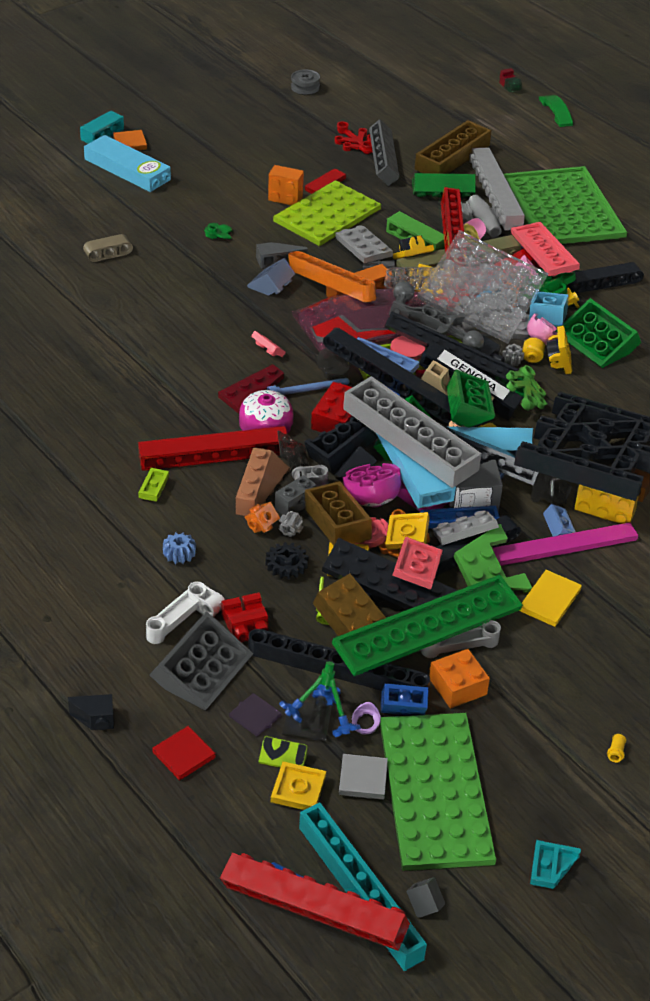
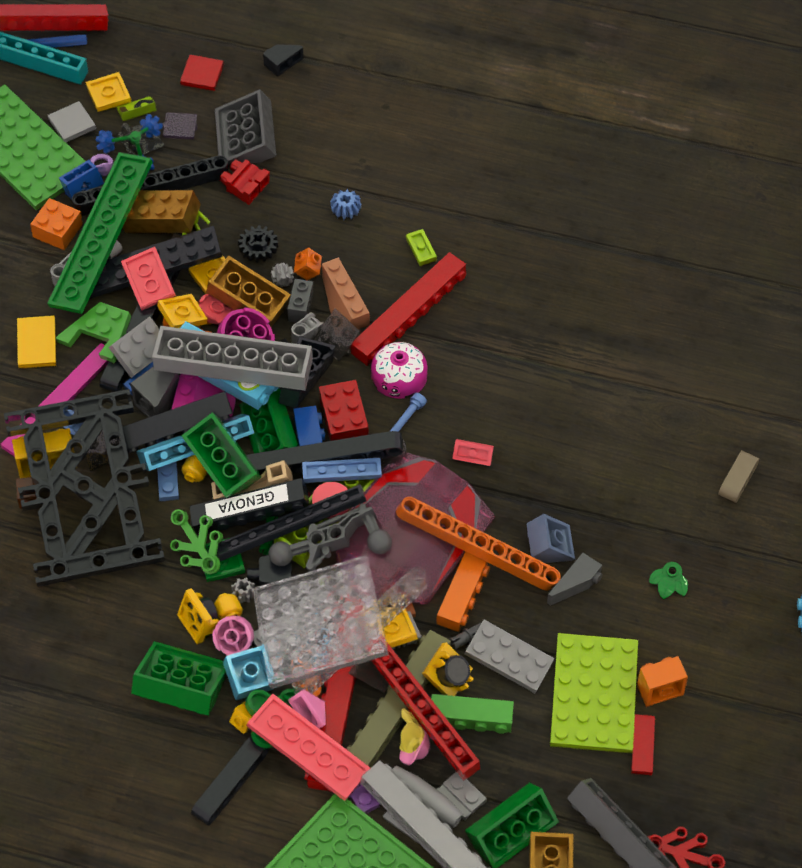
camera: 145 degrees right, 15 degrees up
white piece [146,582,225,644] -> none
dark red wing [218,364,284,414] -> none

